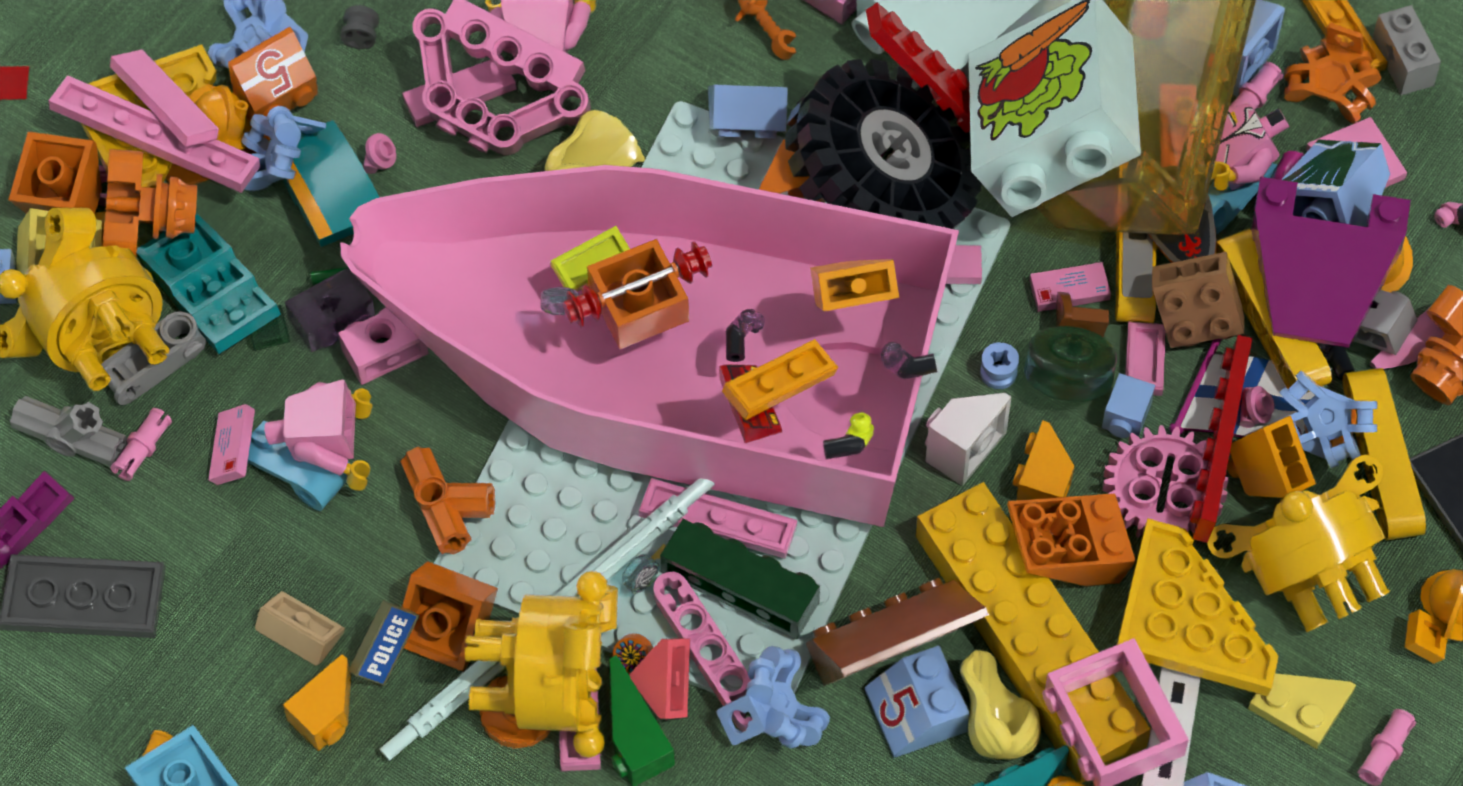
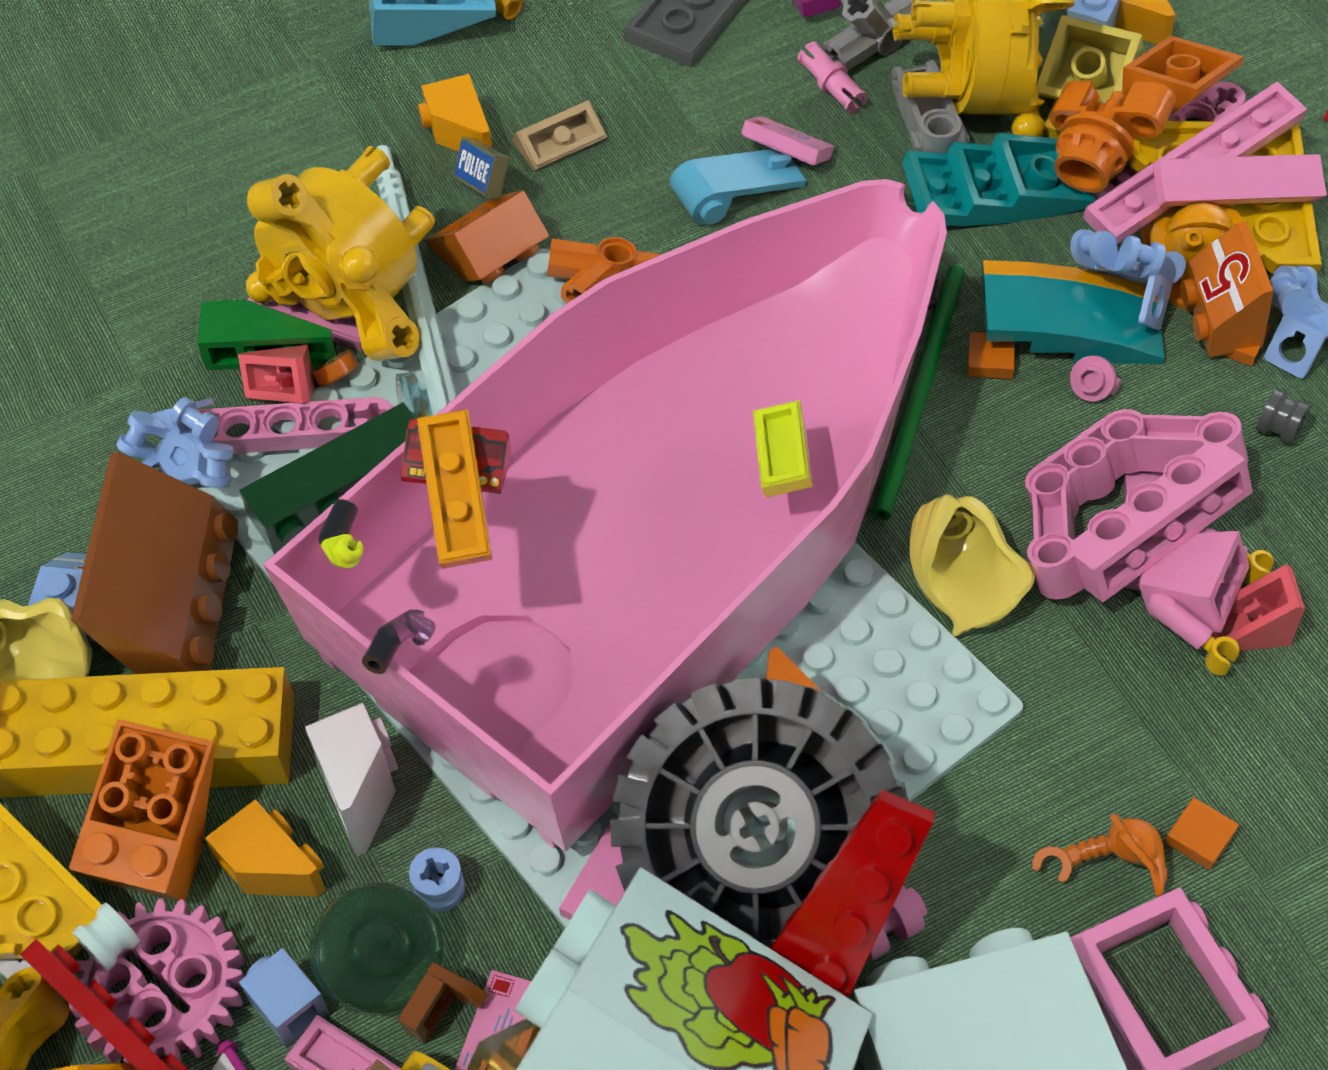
camera: 120 degrees right, 5 degrees down
bright pink torso [265,379,373,491] -> none
clear light blue tile [541,287,579,315] -> none
orange brick [563,239,712,349] -> none
light blue slope [708,85,788,138] -> none
arm [726,309,765,362] -> none
light orange slope [810,259,899,311] -> none
none -> light aqua wheel [72,902,141,972]

